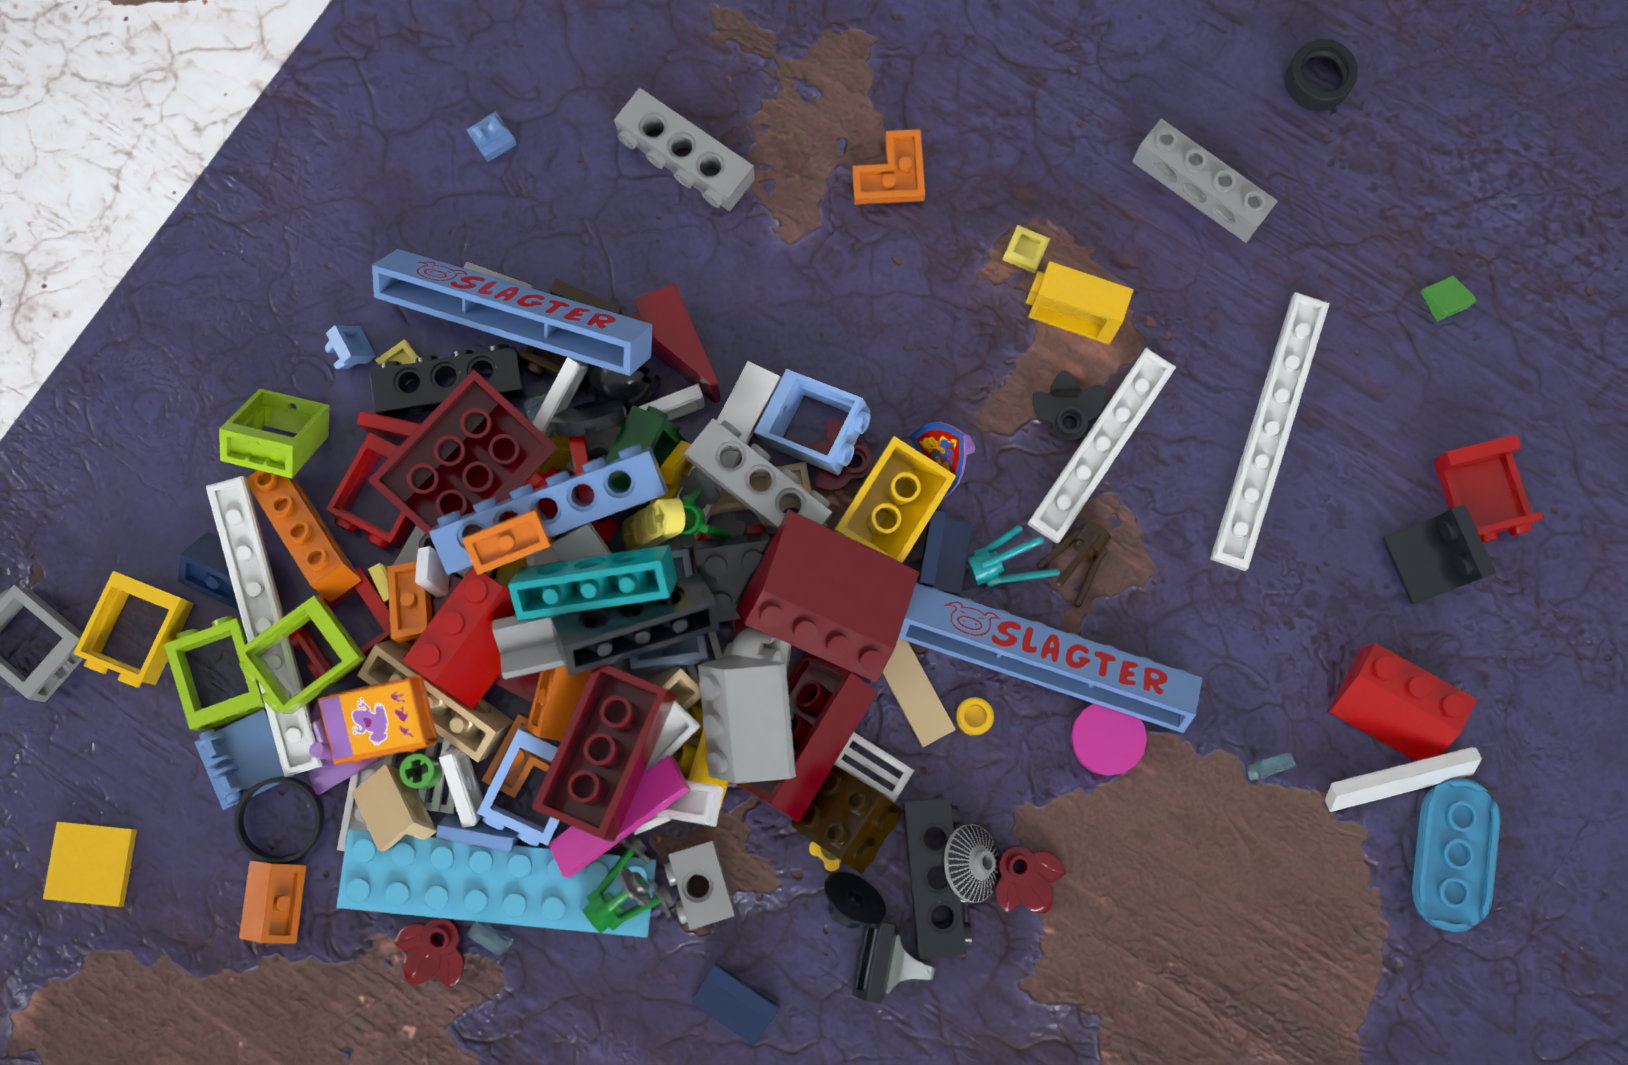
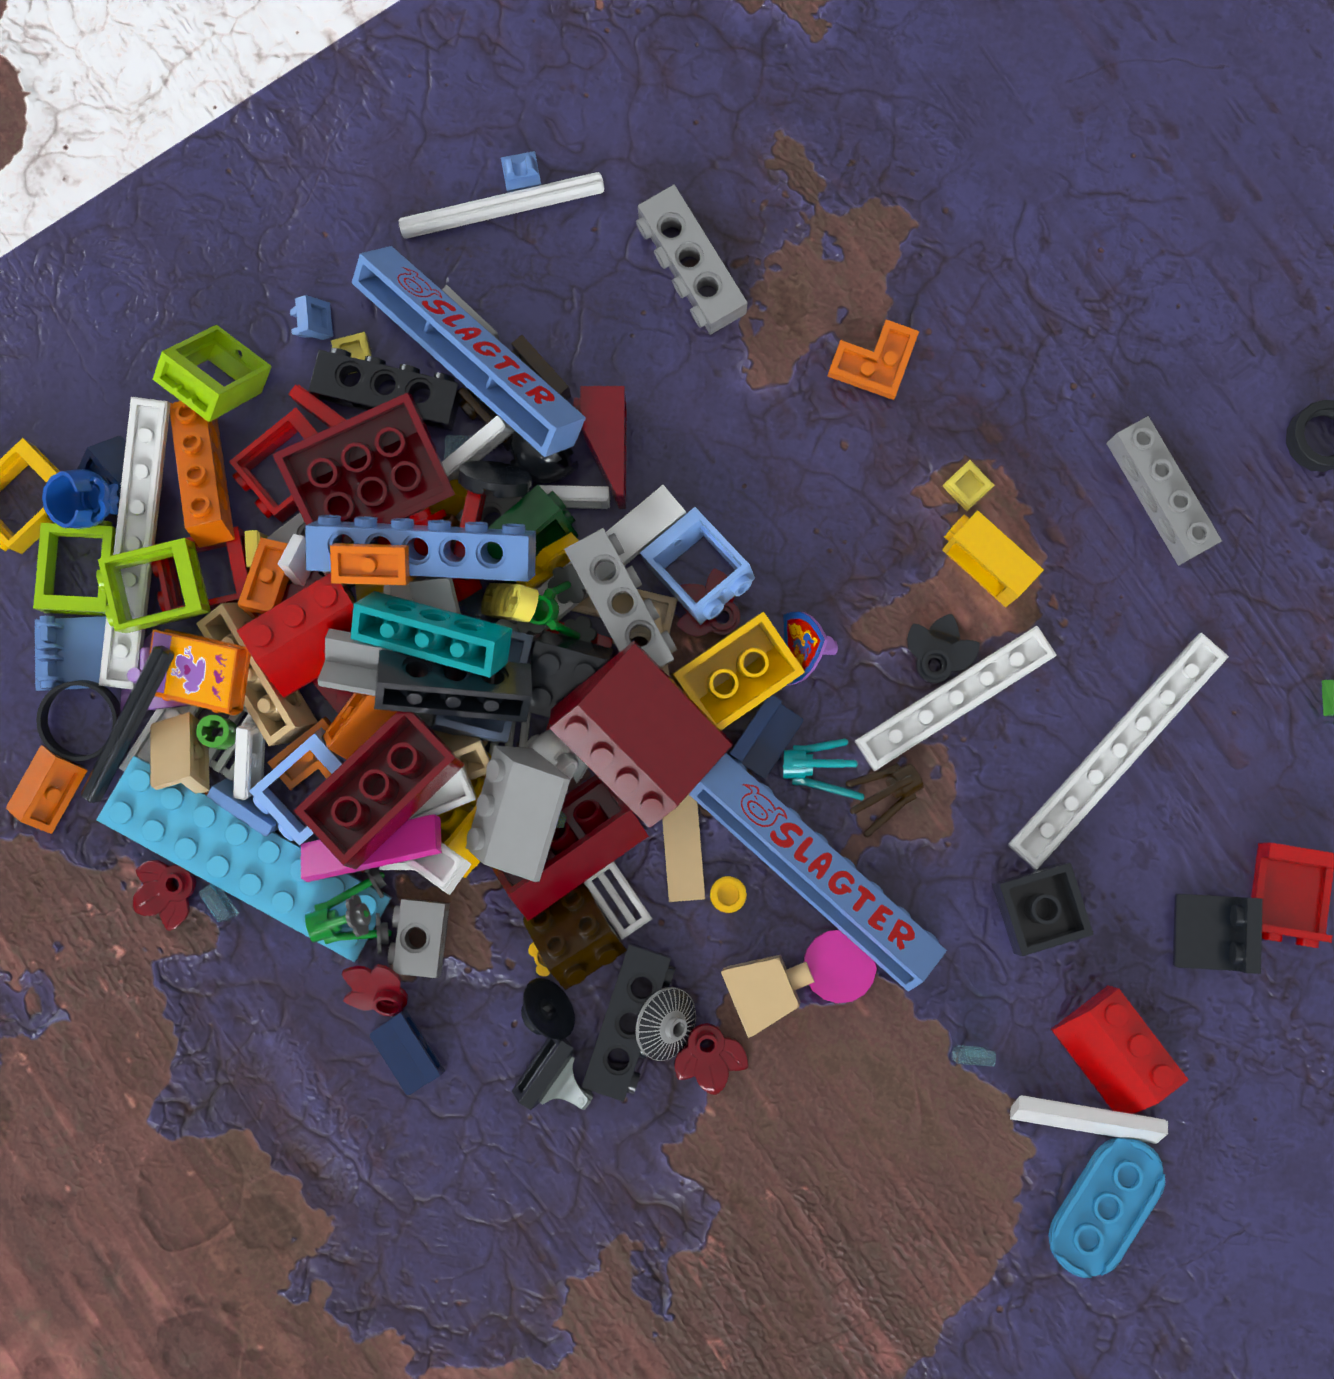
camera: 30 degrees right, 5 degrees up
none -> blue helmet [42,469,120,529]
none -> black axle [81,645,174,803]
none -> dark red plate [341,964,408,1016]
none -> white axle [399,172,604,239]
none -> tan torso [721,955,815,1038]
none -> black brick [992,862,1094,956]

